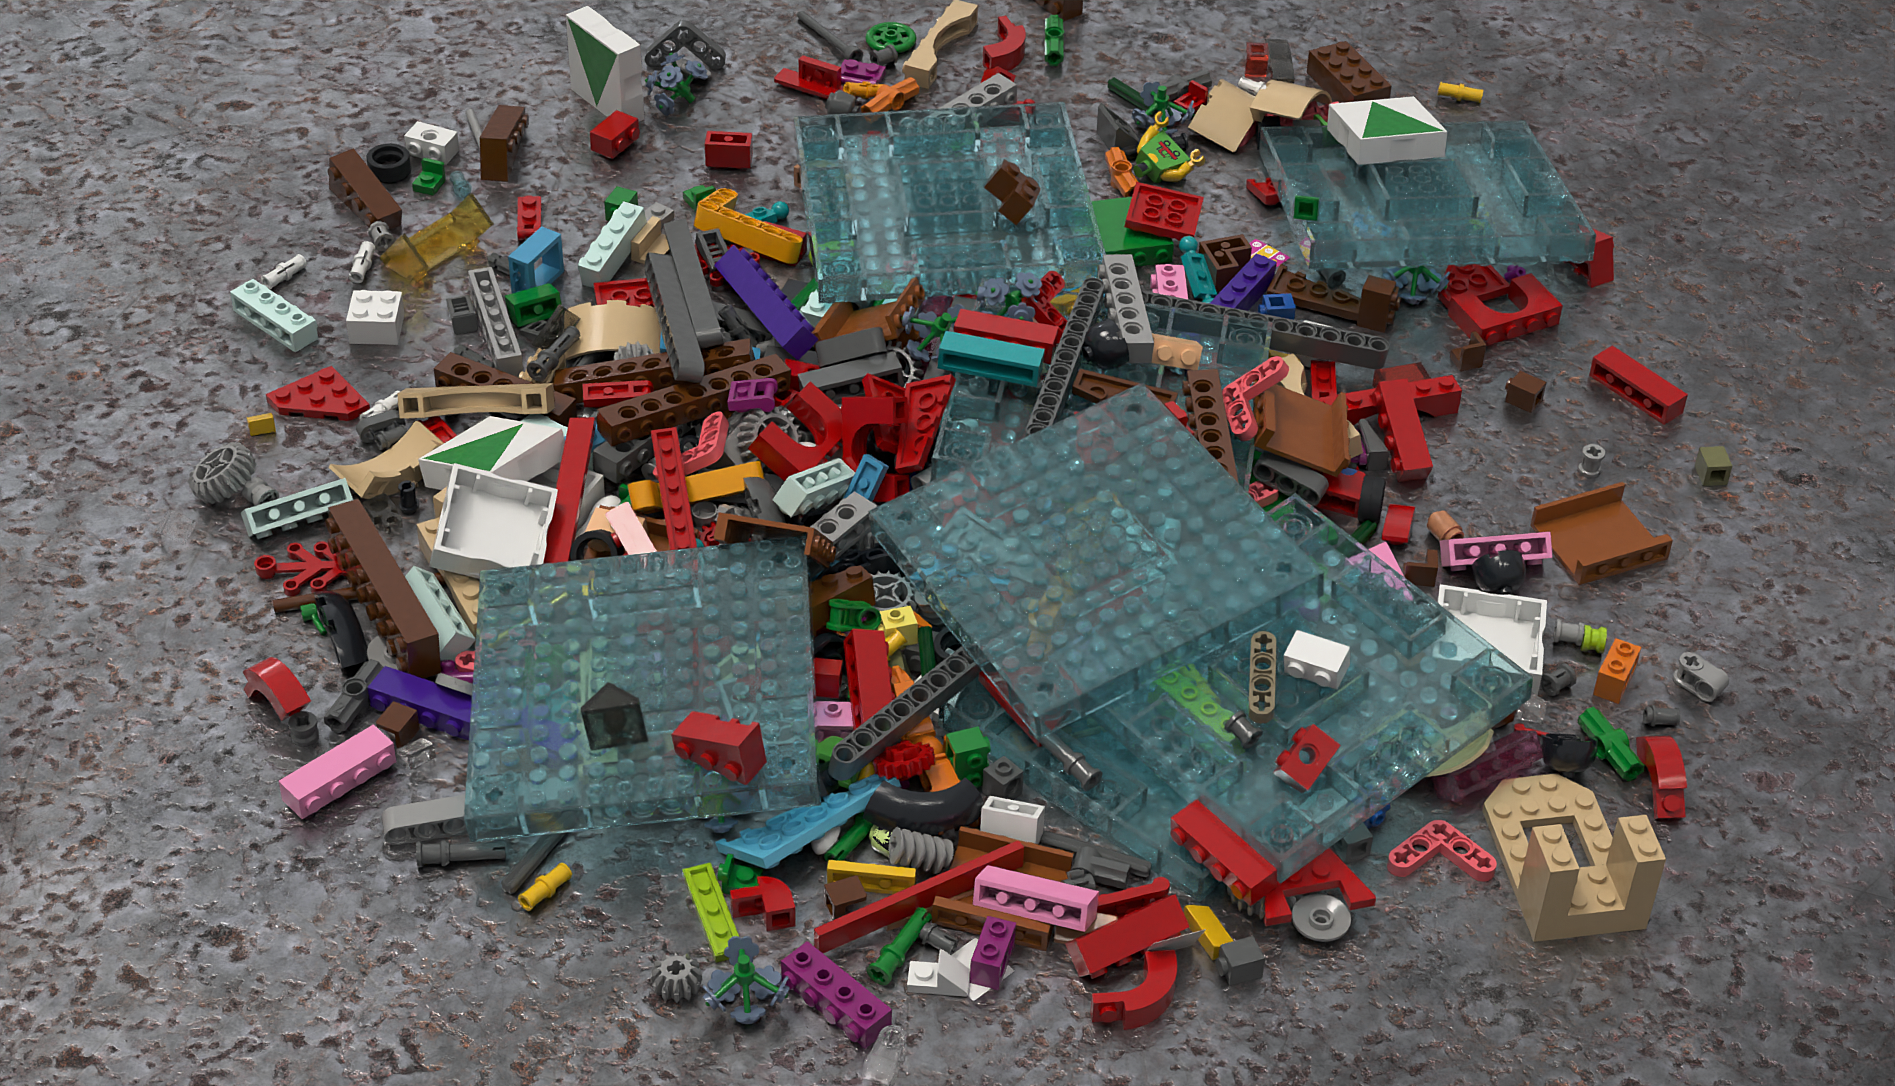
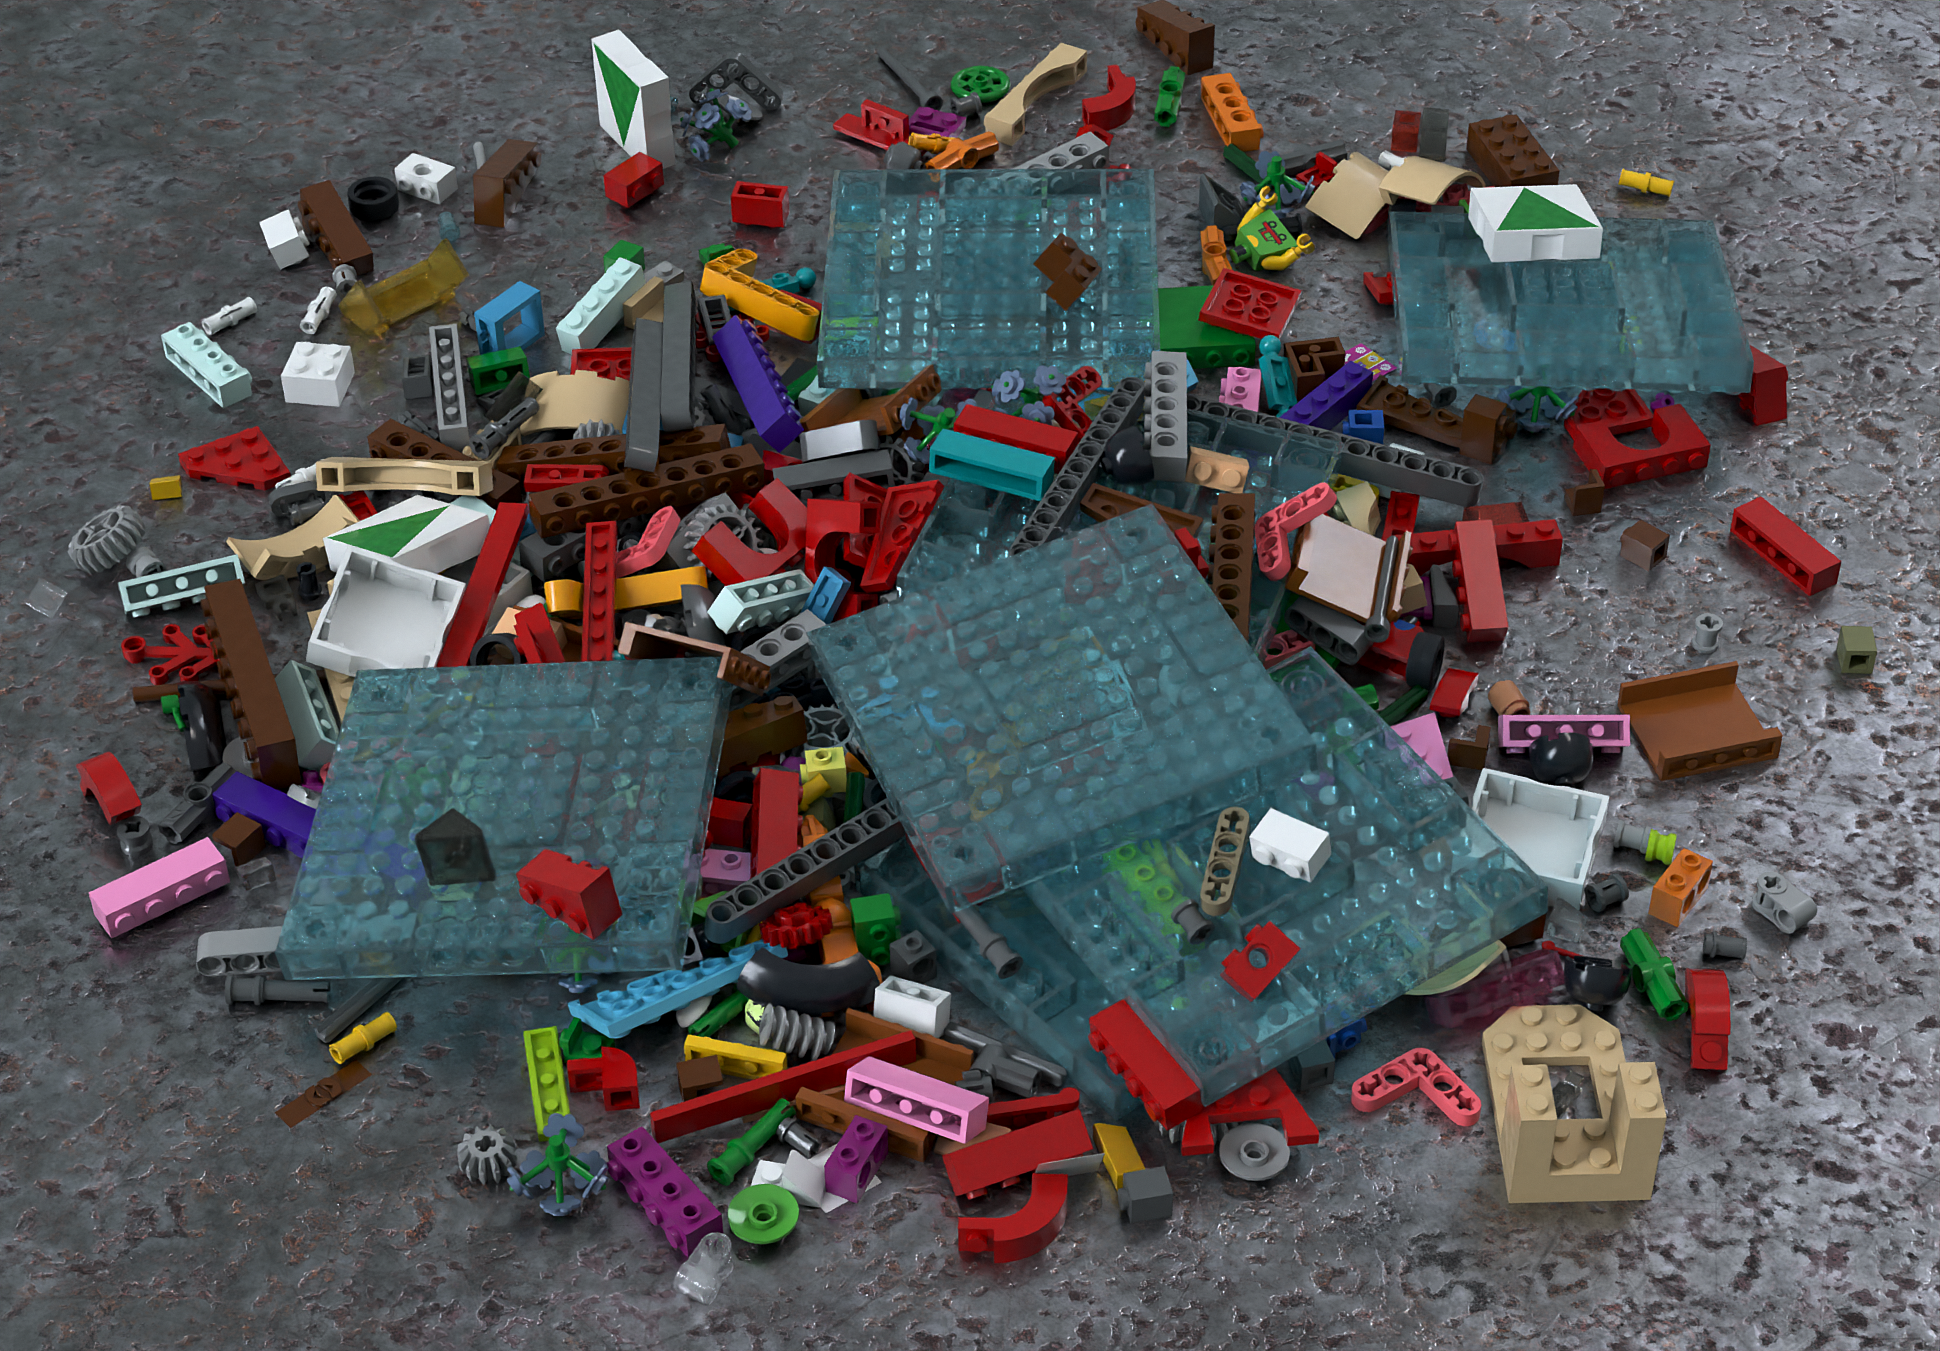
camera: 10 degrees right, 0 degrees up
green bracket [412,158,446,196] -> none
red plate [517,195,542,241] -> none
magenta plate [727,378,778,413] -> none
green piece [826,599,882,631] -> none
green slope [1293,195,1319,221] -> none
none -> white brick [260,209,310,270]
none -> reddish brown piece [275,1060,372,1128]
none -> bright green dish [727,1184,799,1244]
none -> orange brick [1201,73,1264,152]
none -> dark grey piece [1364,536,1399,643]

